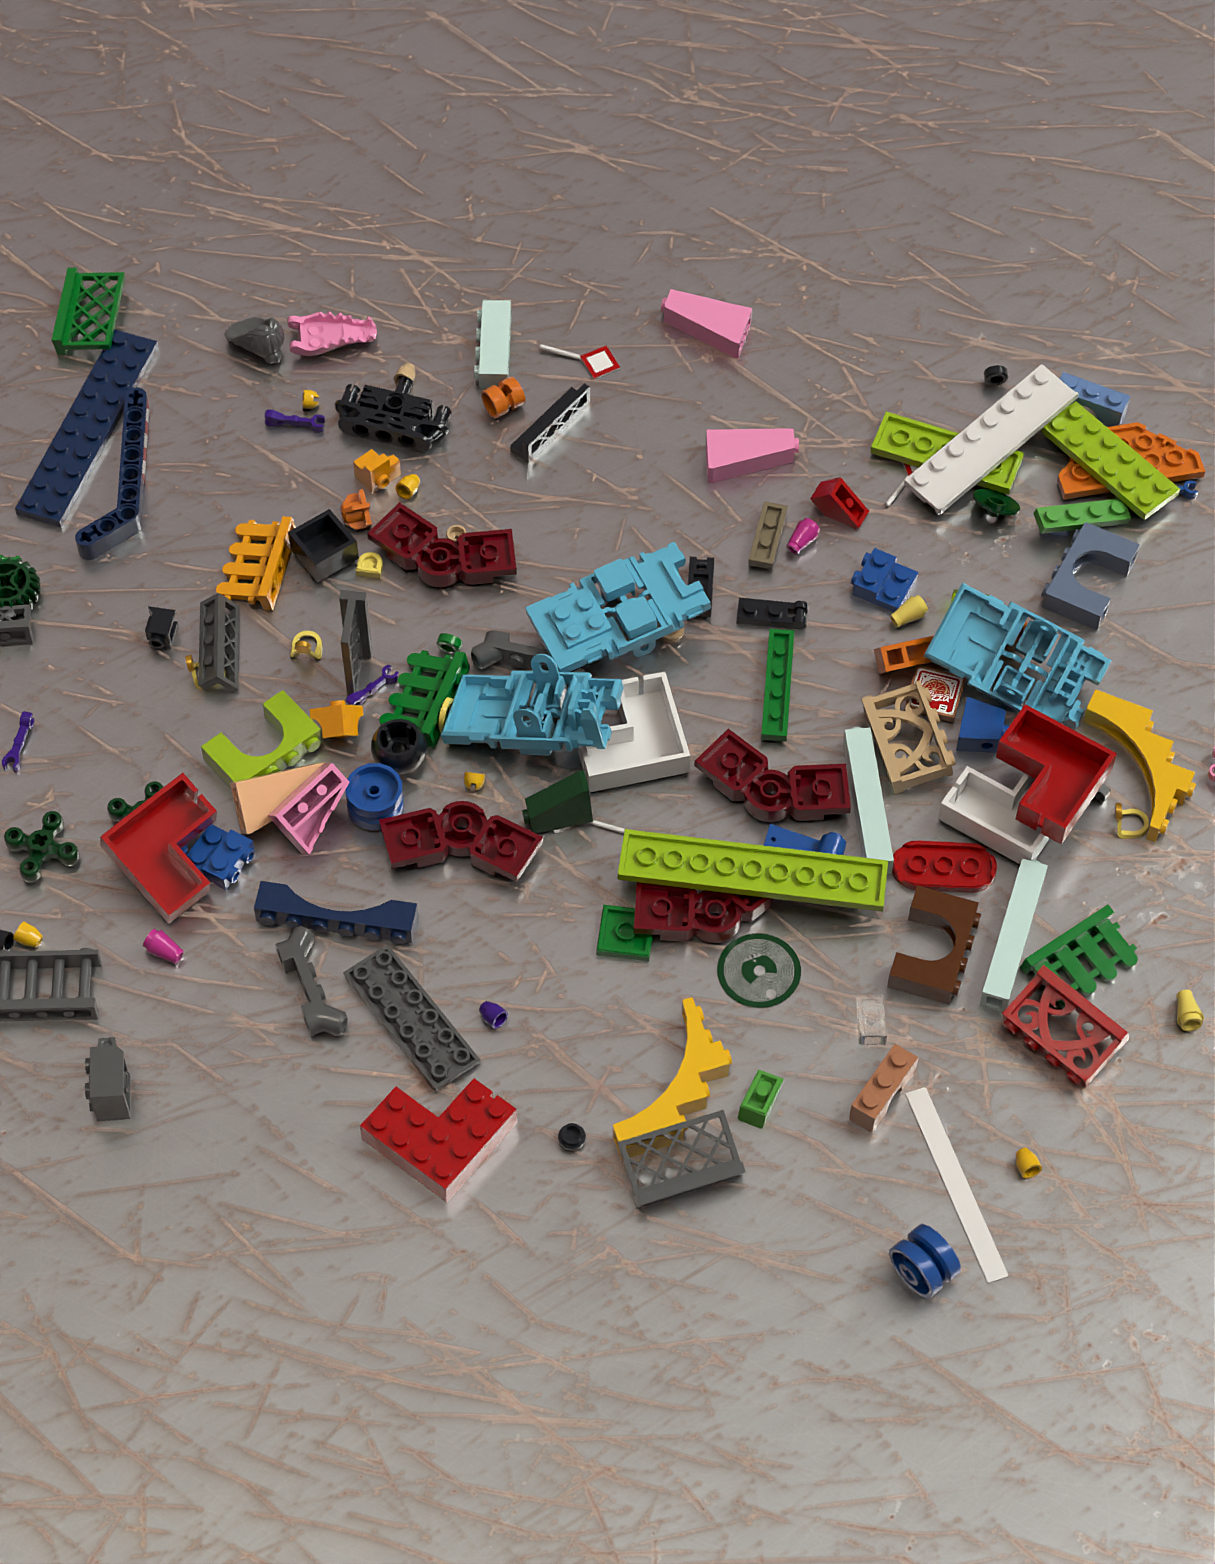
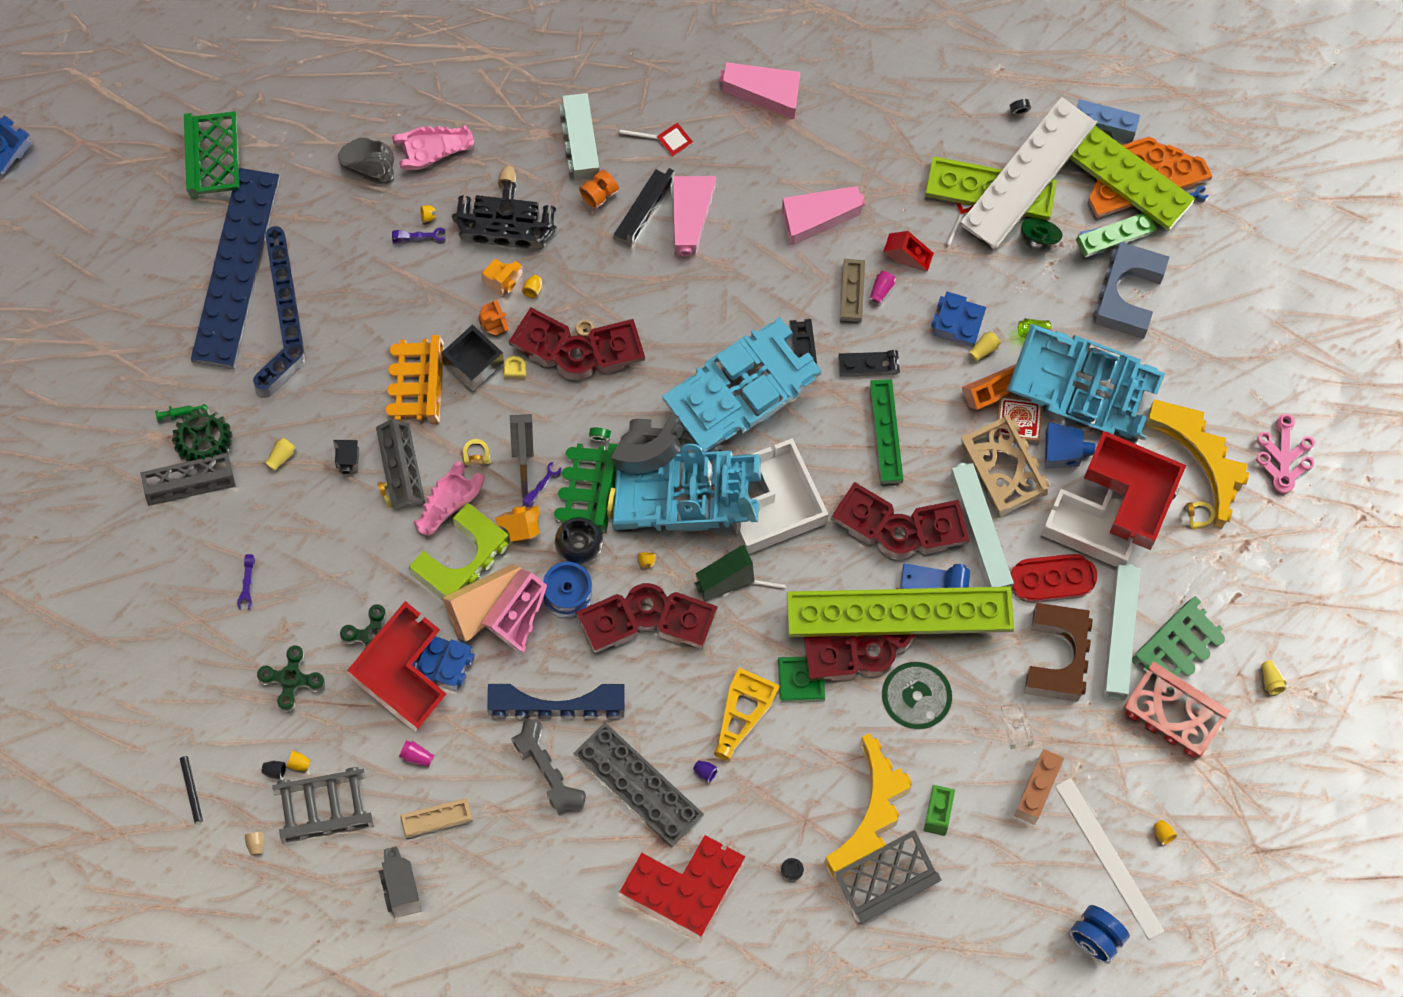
camera: 15 degrees left, 10 degrees up
none -> light yellow cone [265,437,296,471]
none -> tan plate [400,798,473,839]
none -> bright pink animal [414,461,485,536]
none -> dark grey arch [611,414,683,473]
none -> bright pink slope [672,176,716,257]
none -> yellow plate [714,667,780,761]

